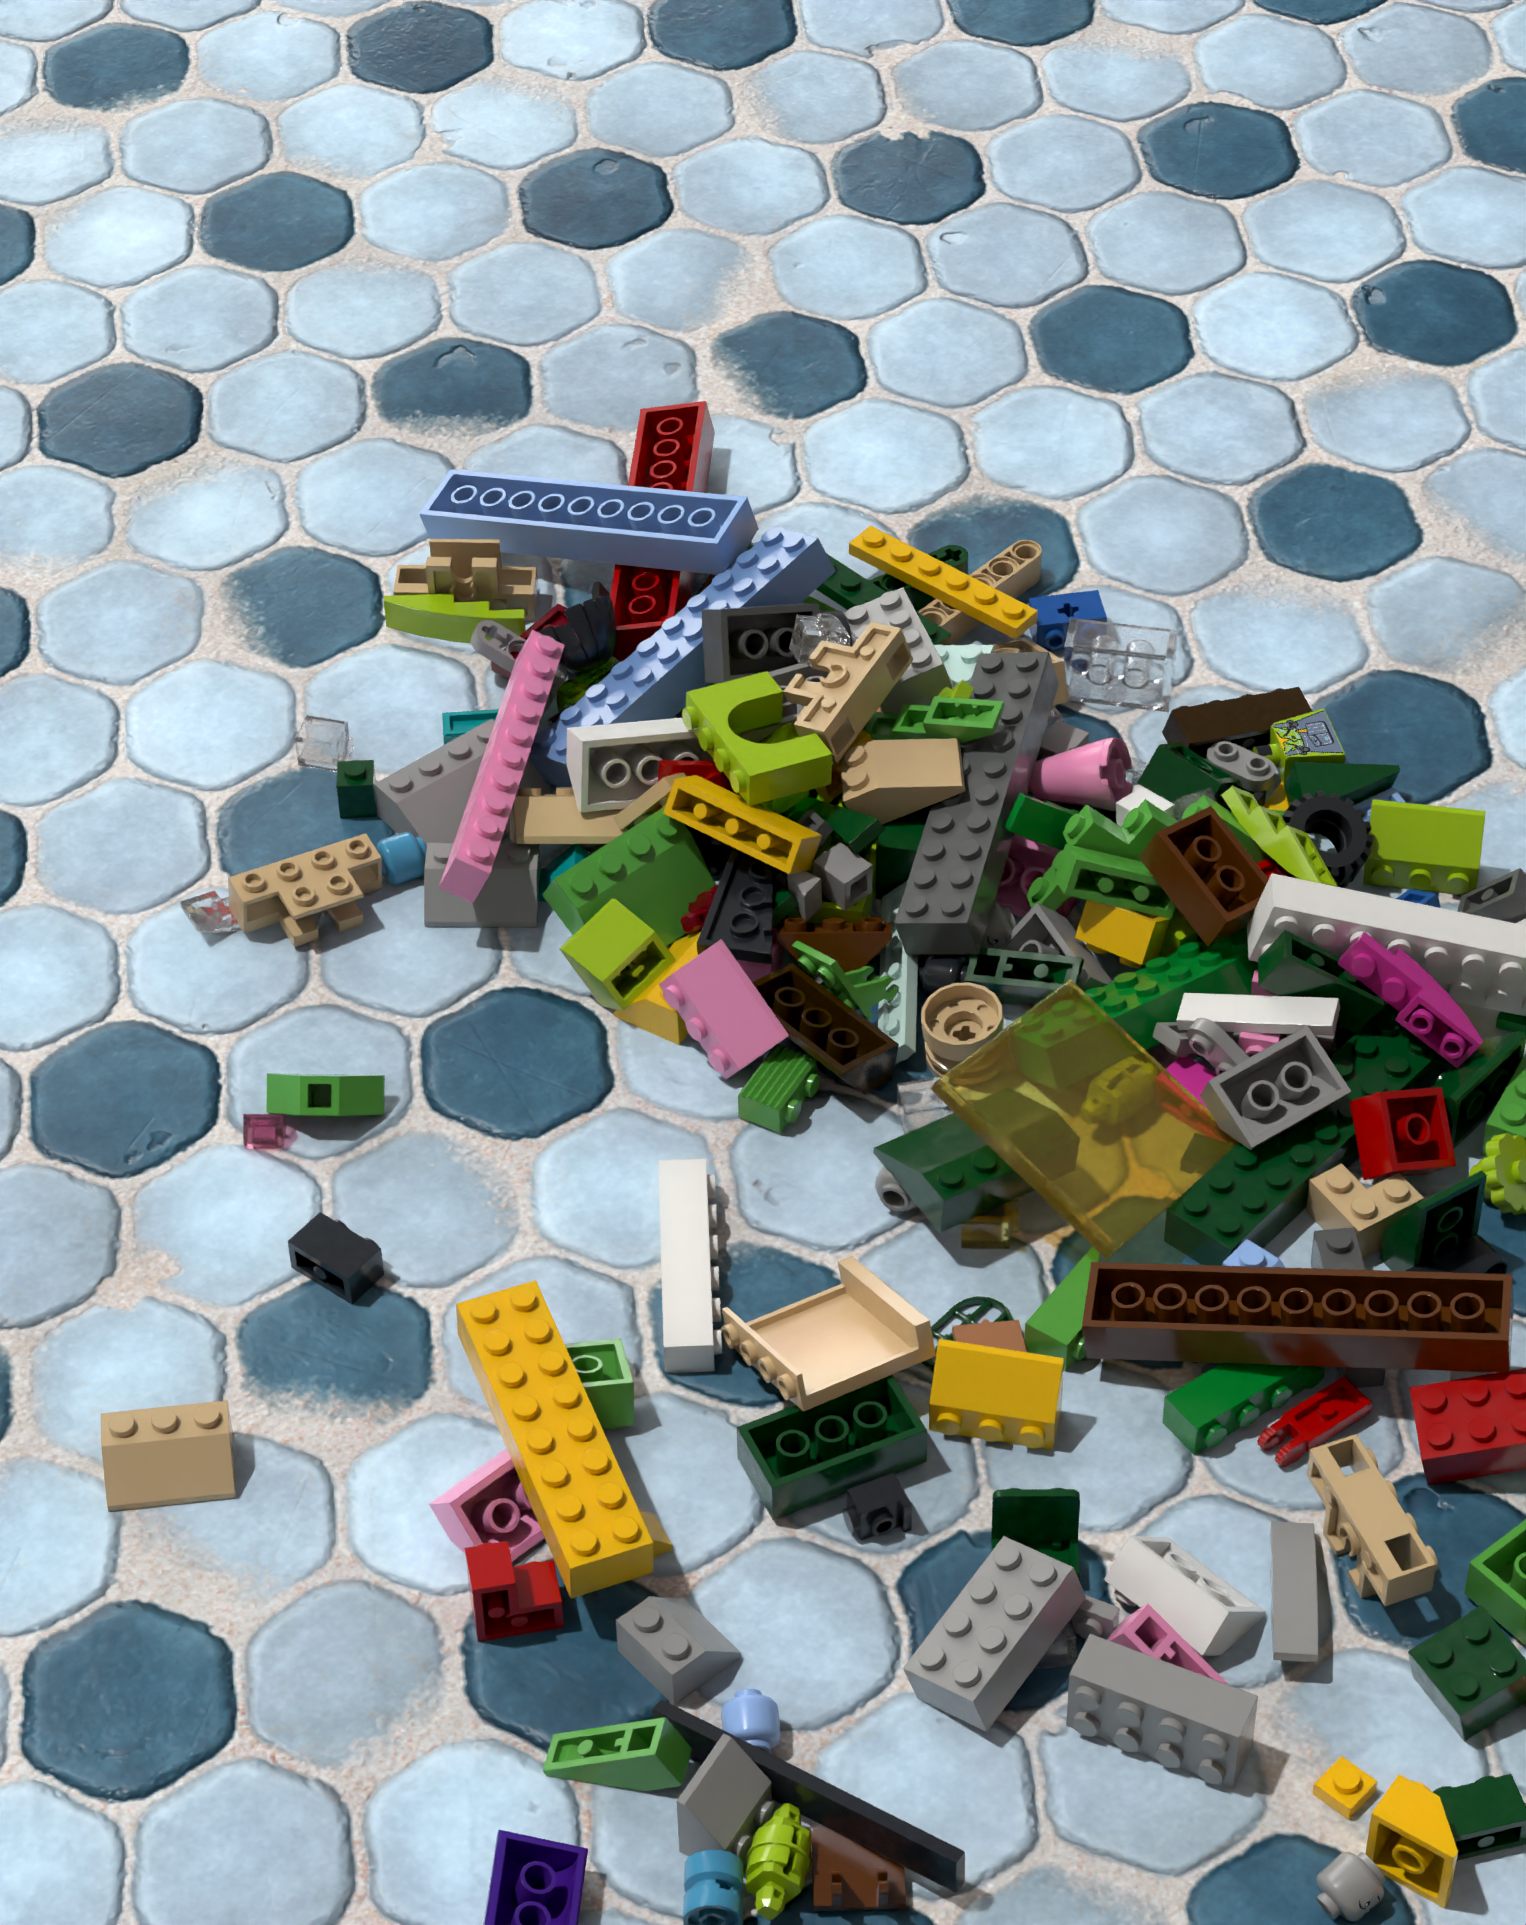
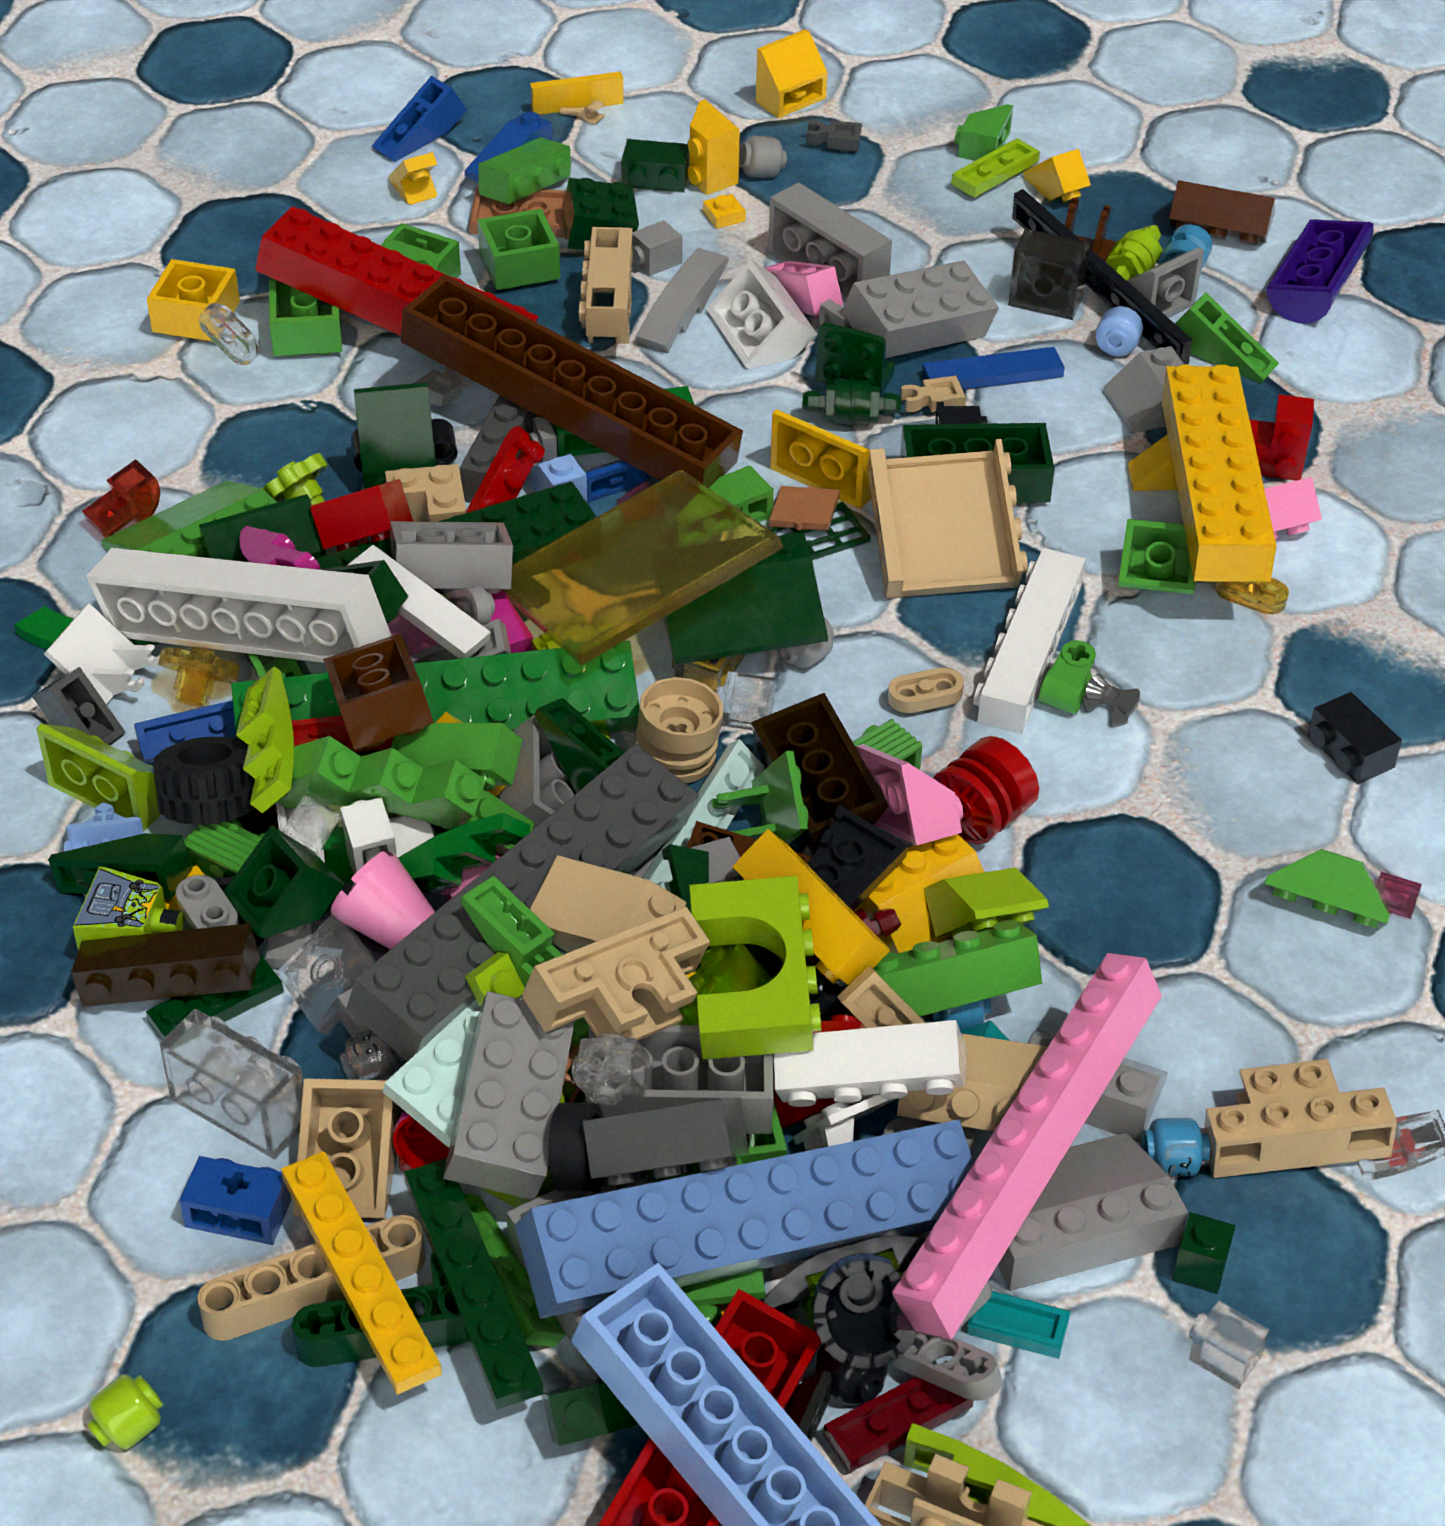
camera: 160 degrees left, 0 degrees up
none -> lime head [87,1374,164,1449]
none -> red plate [466,426,545,513]
none -> light grey brick [632,220,682,276]
none -> dark green piece [802,377,901,427]
none -> tan plate [888,667,964,713]
none -> tan plate [900,376,966,412]
none -> blue tile [922,347,1065,390]
none -> red wheel [933,736,1040,845]
none -> clear smoke brick [1008,229,1090,320]
none -> bright green piece [1038,640,1096,715]
none -> dark grey piece [1083,673,1140,727]
none -> clear yellow plate [1214,578,1289,614]

